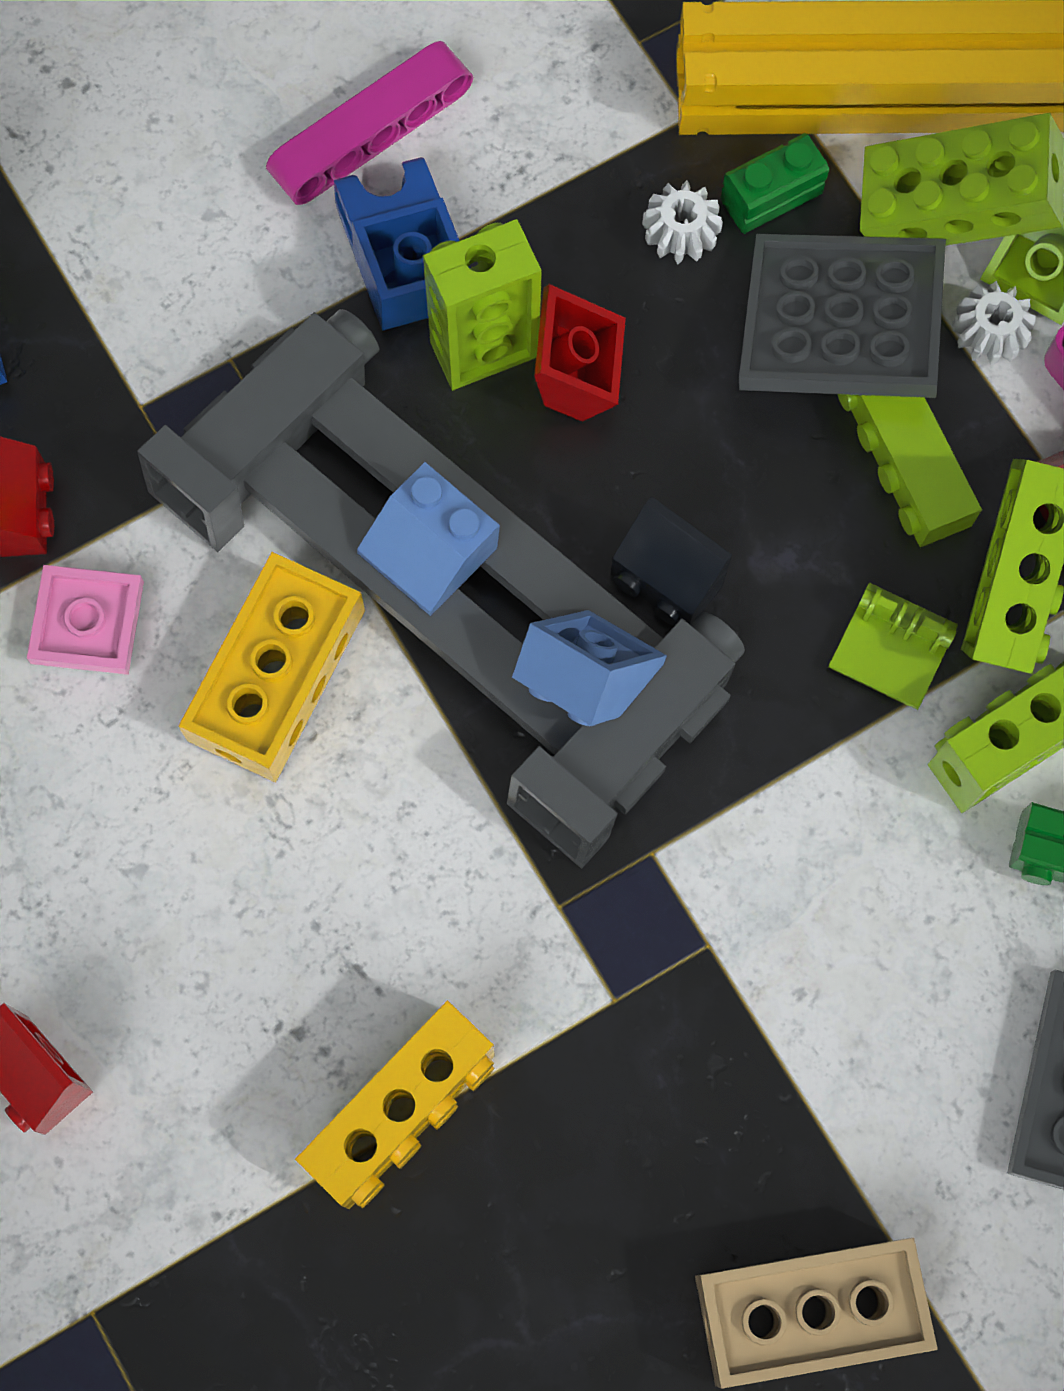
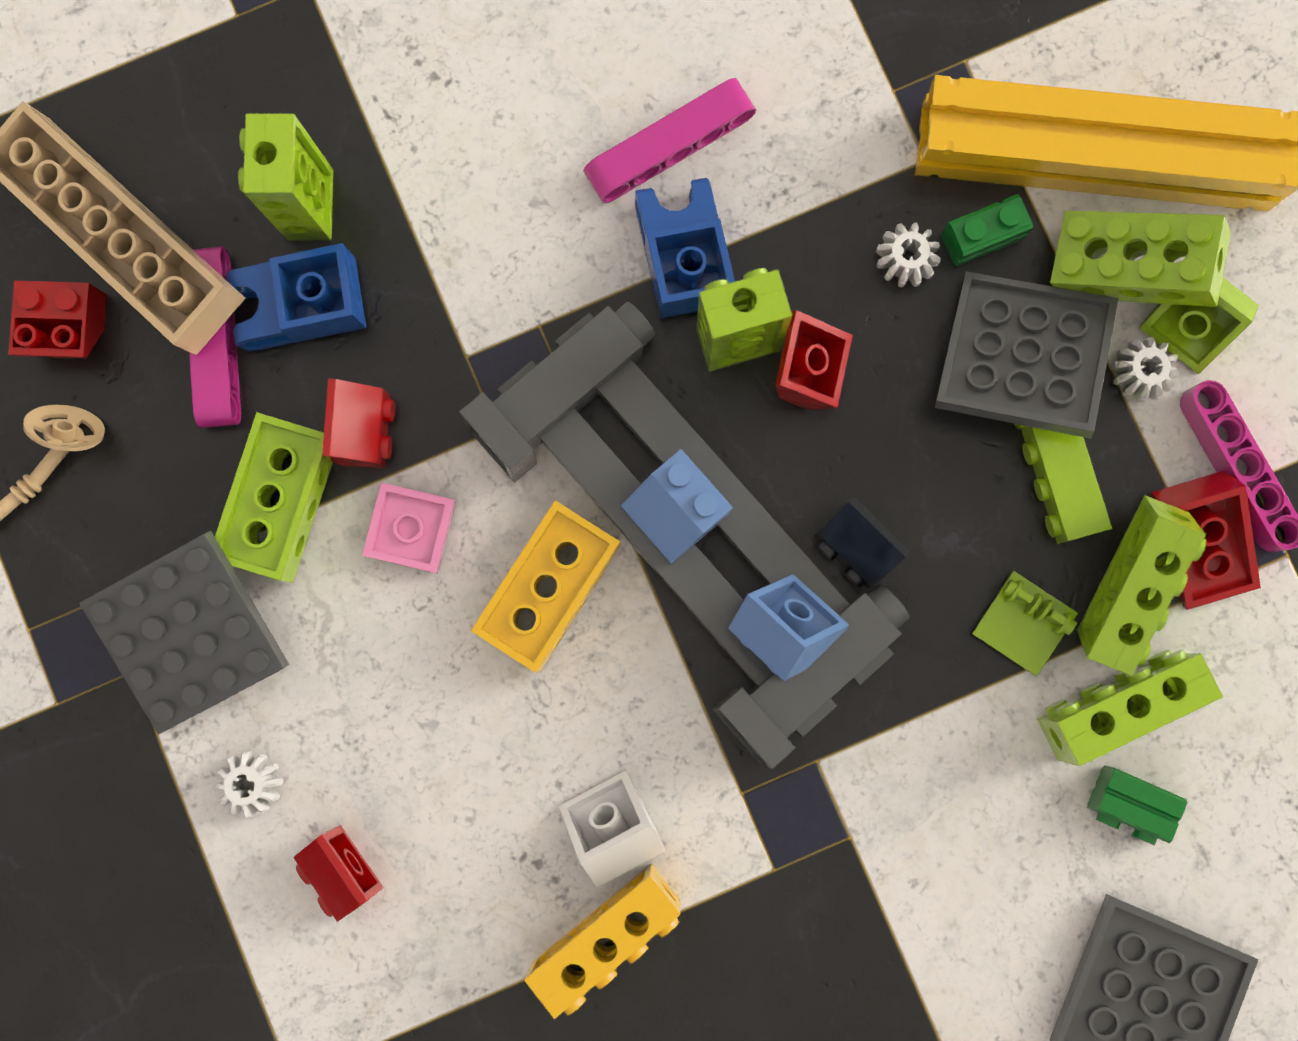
camera: 20 degrees right, 10 degrees up
none -> white slope [559,770,666,887]

